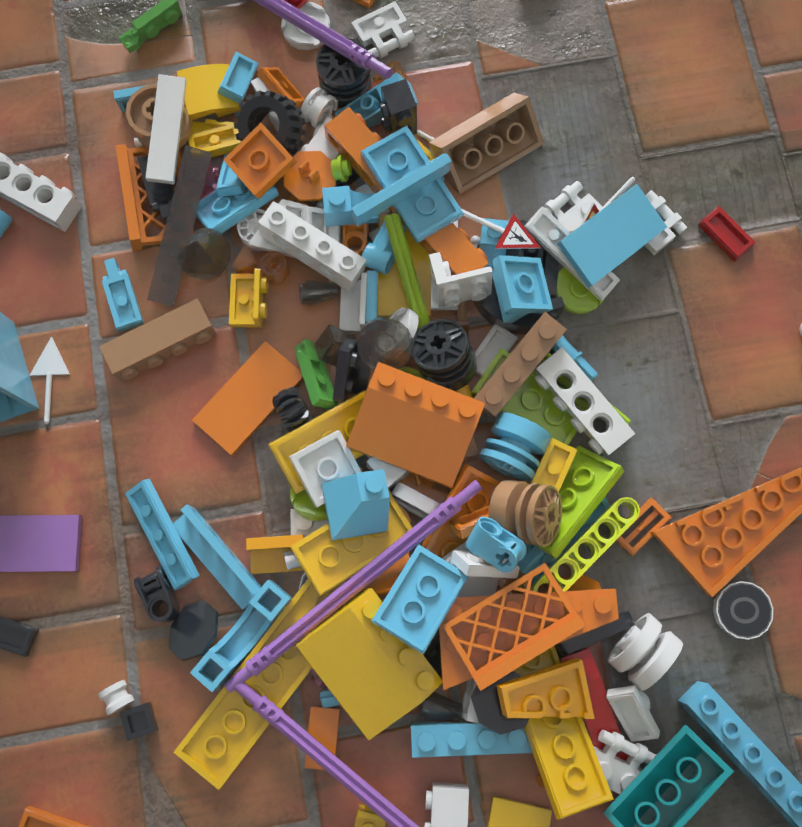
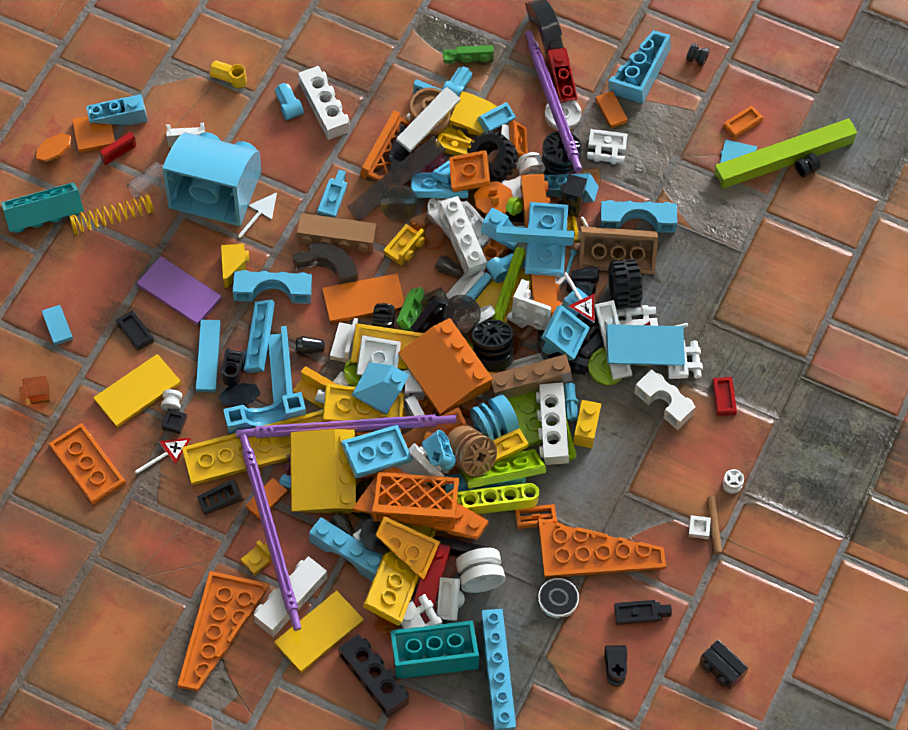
camera: 30 degrees right, 15 degrees down
none -> yellow tile [93,354,181,428]
none -> piece [135,437,192,474]
none -> medium azure tile [196,320,221,392]
none -> black slope [197,479,244,515]
none -> yellow slope [221,244,249,288]
none -> medium azure arch [233,270,312,304]
none -> clear smoke arch [292,243,358,284]
none -> black cone [296,336,325,355]
none -> white panel [330,318,358,363]
none -> medium azure piece [442,66,472,97]
none -> black cone [566,280,596,296]
none -> black cone [571,265,599,284]
none -> yellow brick [573,400,601,449]
none -> medium azure arch [600,200,677,233]
none -> black tyre [608,259,643,309]
none -> white arch [634,369,696,430]

